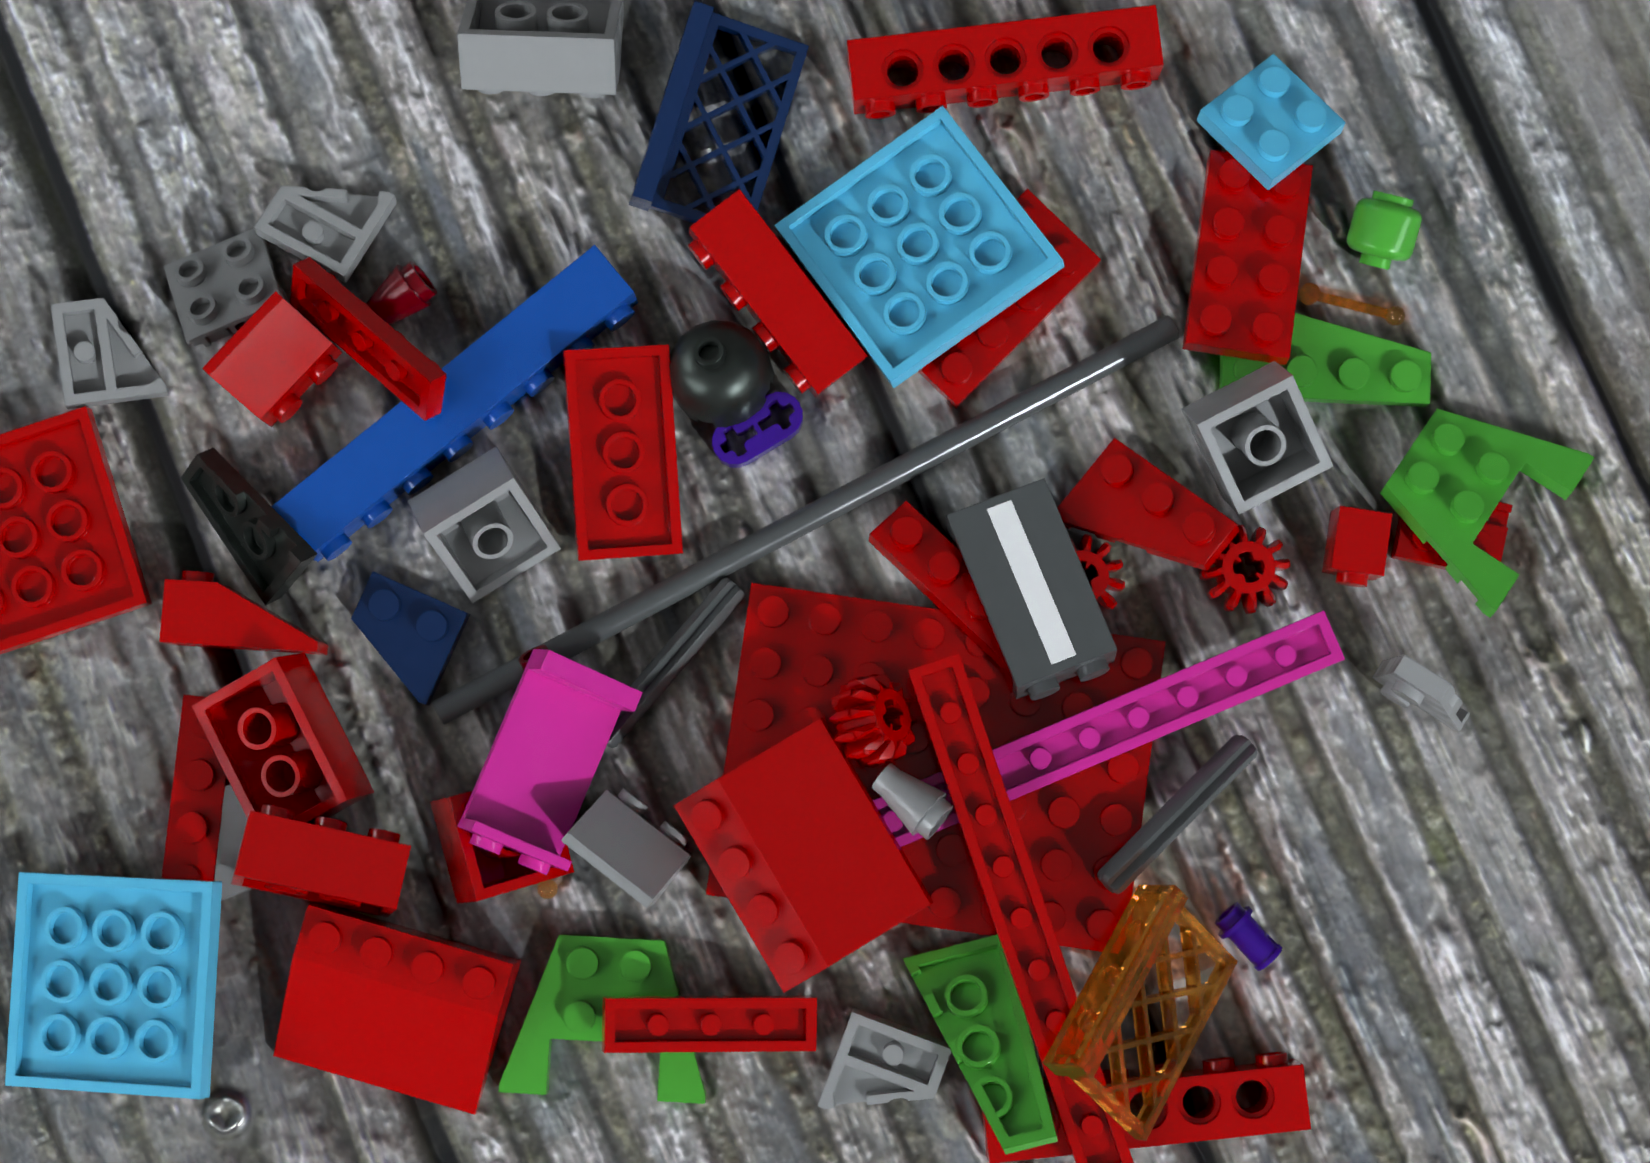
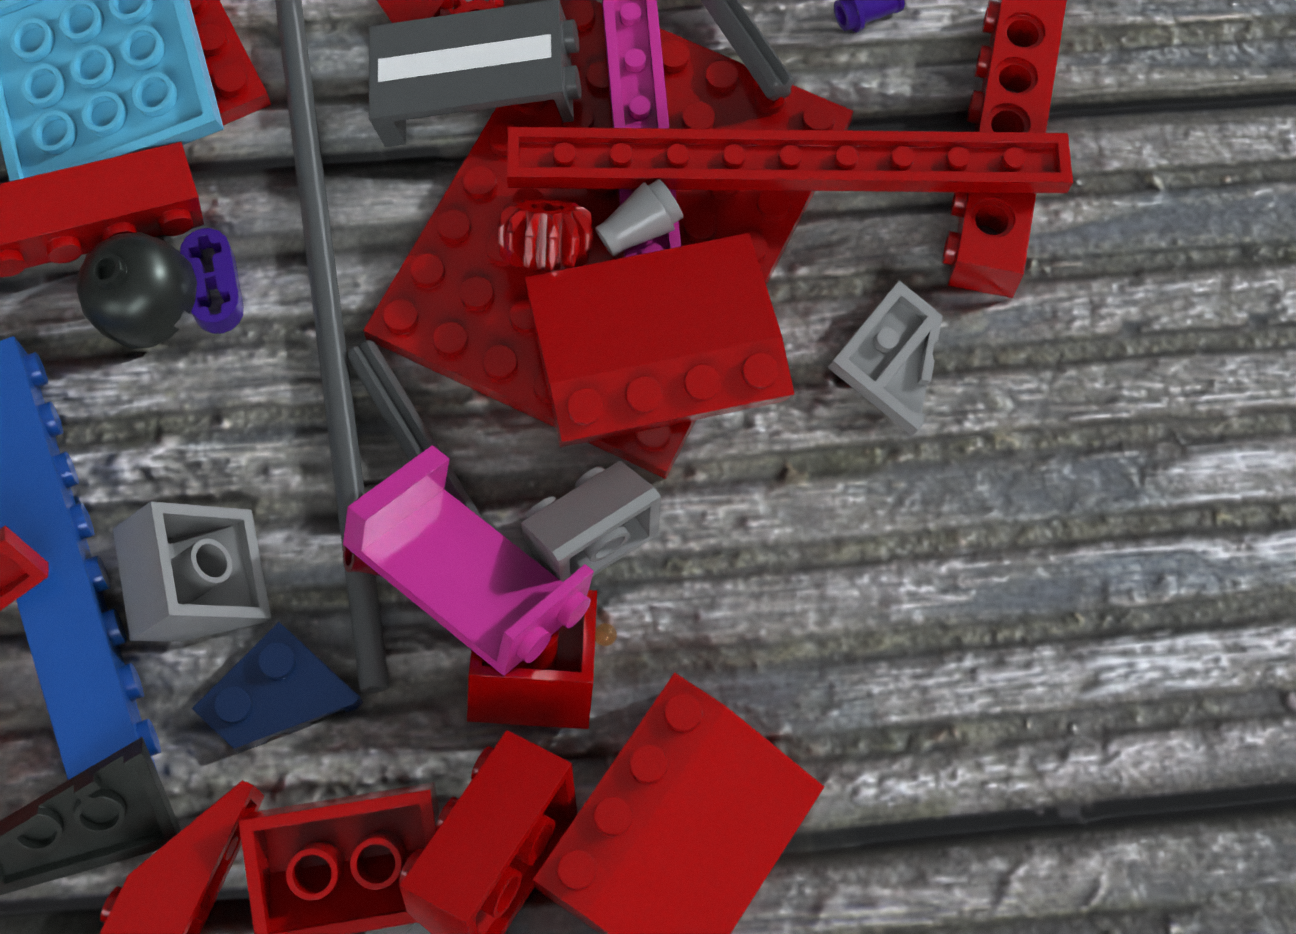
camera: 80 degrees left, 15 degrees down
bright green wing [498,934,706,1104] -> none
red plate [563,344,683,561] -> none
red plate [602,996,817,1053] -> none
red plate [869,500,1012,677] -> none
bright green wing [903,934,1058,1155] -> none
clear orange fence [1042,885,1238,1141] -> none

